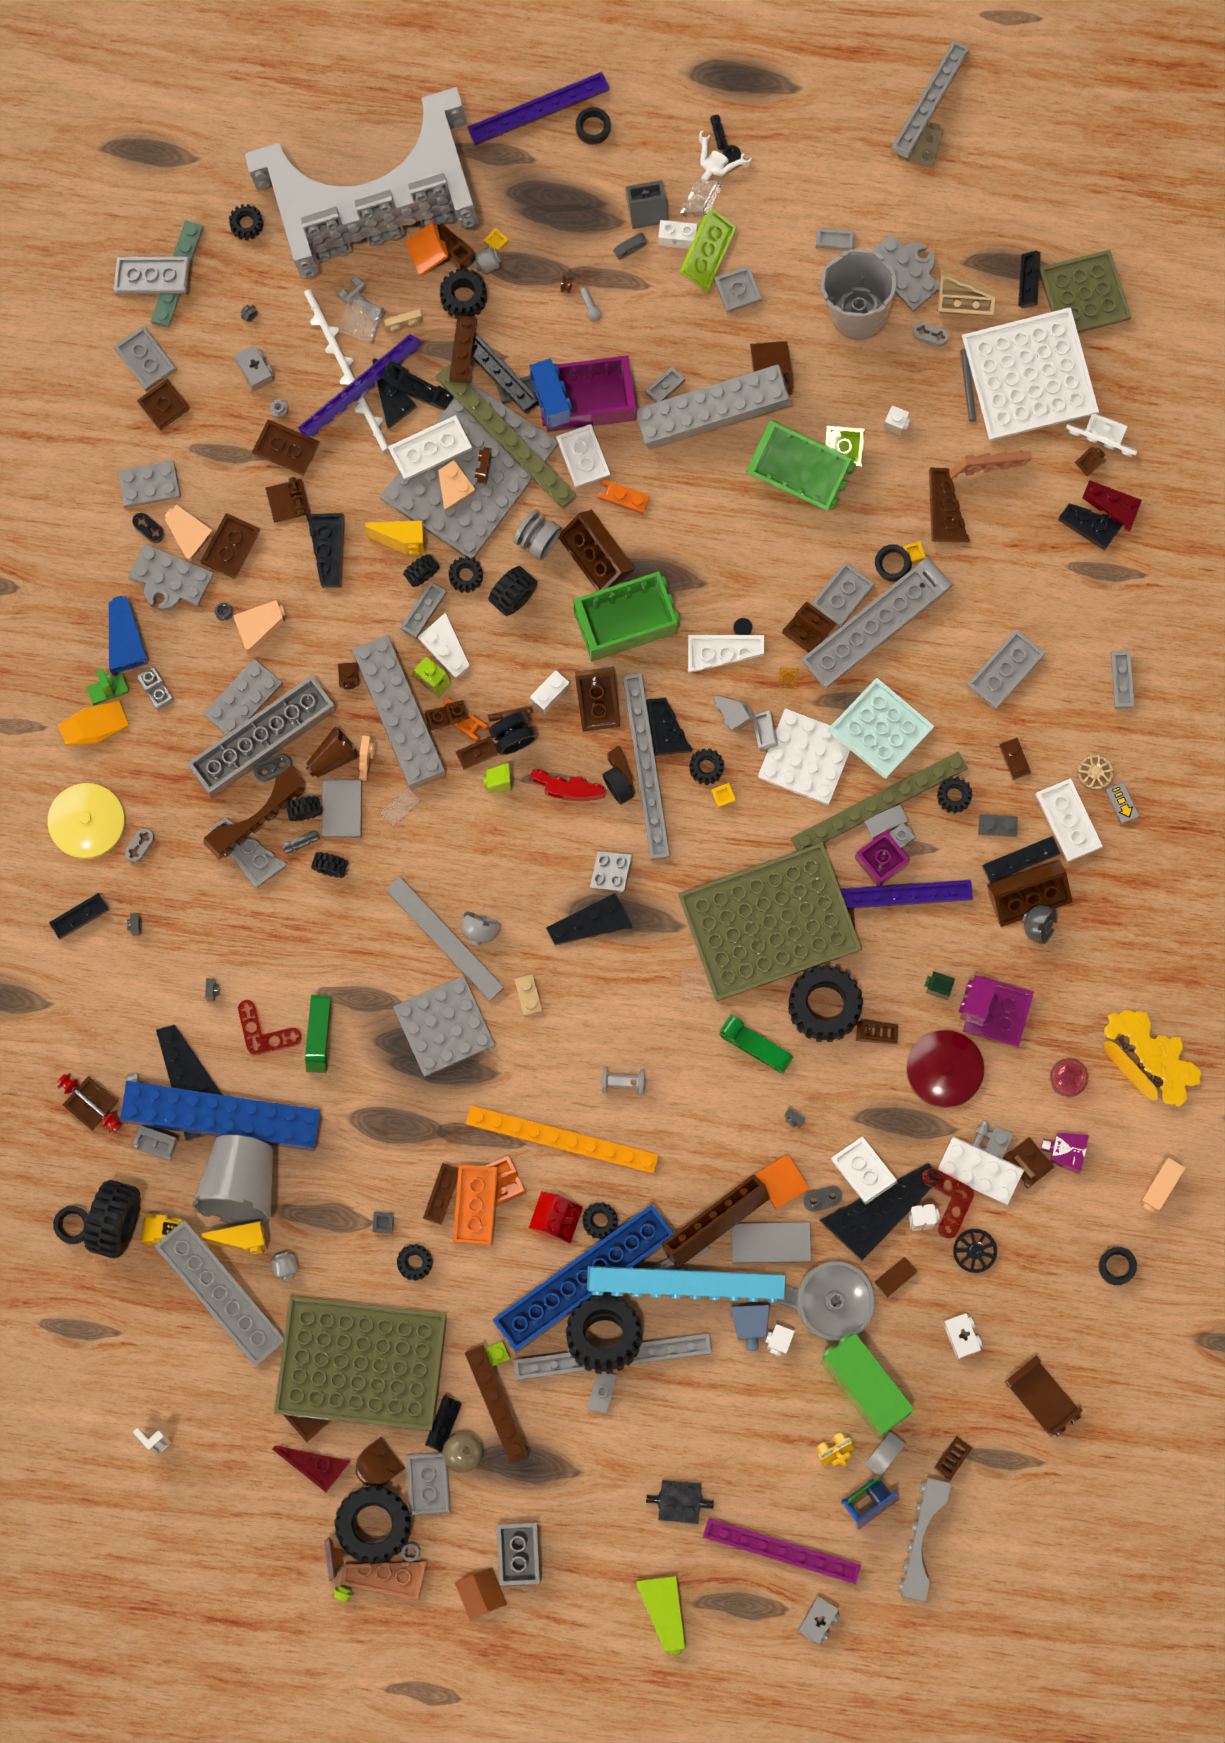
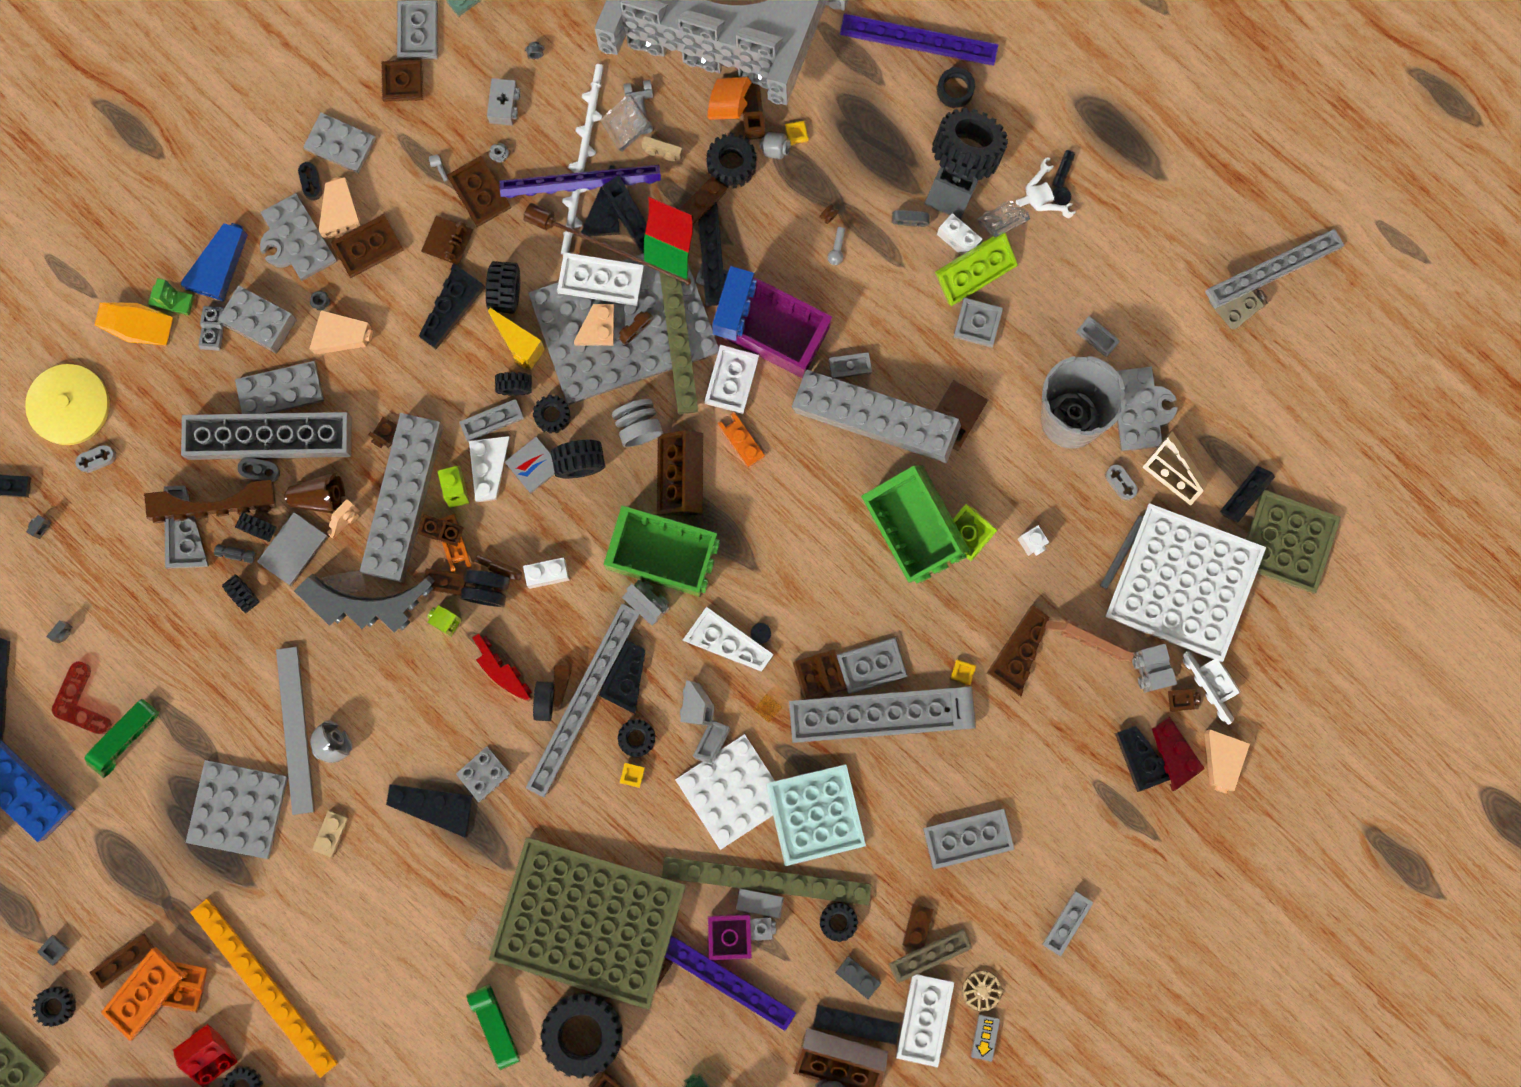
camera: 30 degrees right, 5 degrees up
reddish brown slope [575,667,620,732] -> none
light grey hose [600,1067,646,1095] -> none
black tyre [875,544,912,582] -> none
none -> light grey brick [218,285,297,354]
none -> dark grey arch [294,573,435,633]
none -> light grey hand [429,155,449,182]
none -> black tyre [485,261,520,314]
none -> light grey tile [505,437,555,494]
none -> flag [524,196,693,286]
none -> light grey brick [622,580,670,625]
none -> dark tan tile [888,929,972,983]
none -> black tyre [932,108,1008,180]
none -> light grey brick [1132,644,1177,693]
none -> light nougat slope [1204,730,1250,794]

